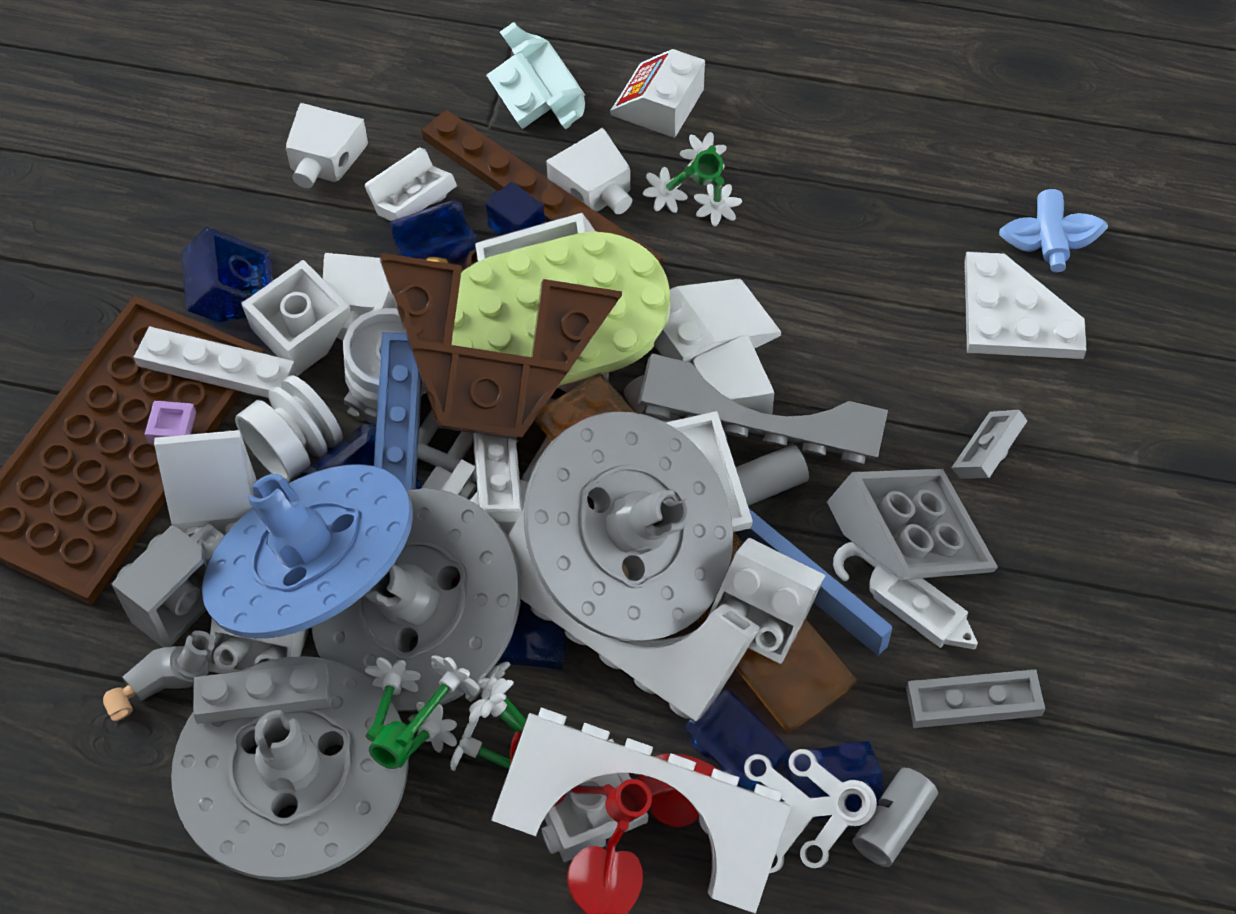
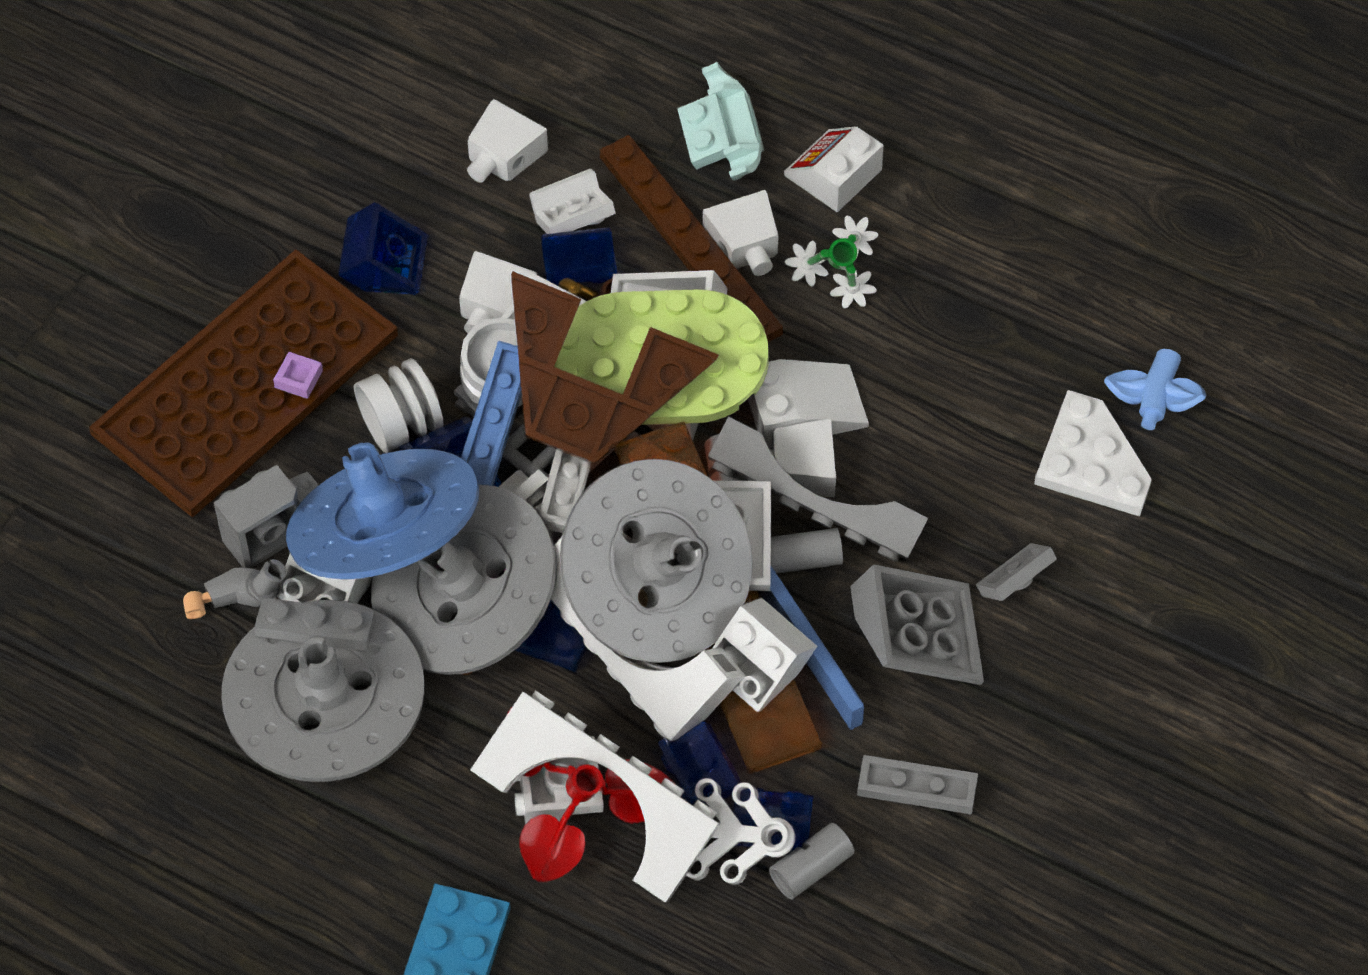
camera: 15 degrees right, 0 degrees up
white plate [134,326,297,398] -> none
white slope [154,430,259,537] -> none
white slope [241,260,351,376] -> none
plant [365,655,480,769] -> none
white plant [450,662,526,771] -> none
clear blue brick [486,182,545,236] -> none
white plate [833,542,978,649] -> none

